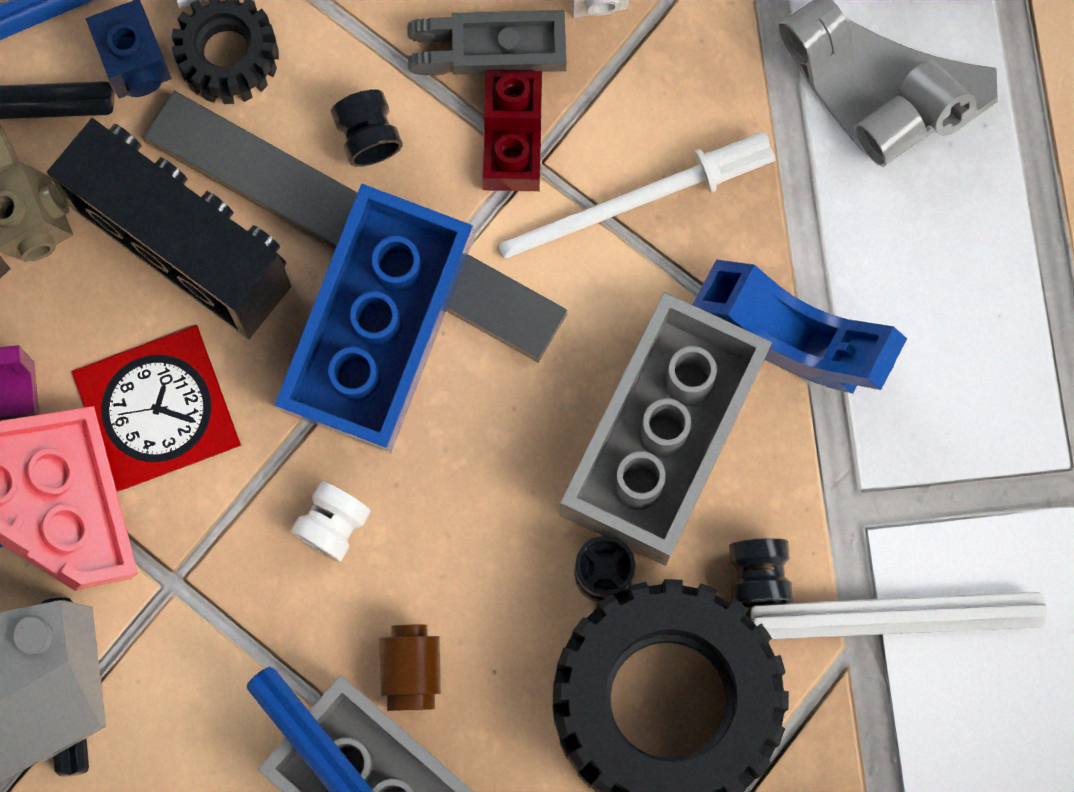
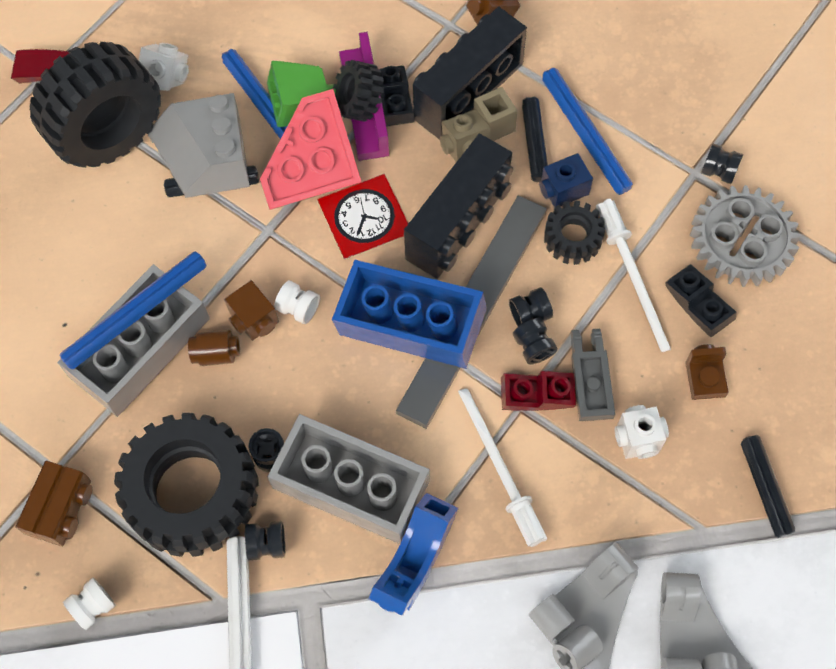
camera: 90 degrees right, 10 degrees down
none -> reddish brown brick [224,280,279,341]
none -> black wheel [513,318,558,365]

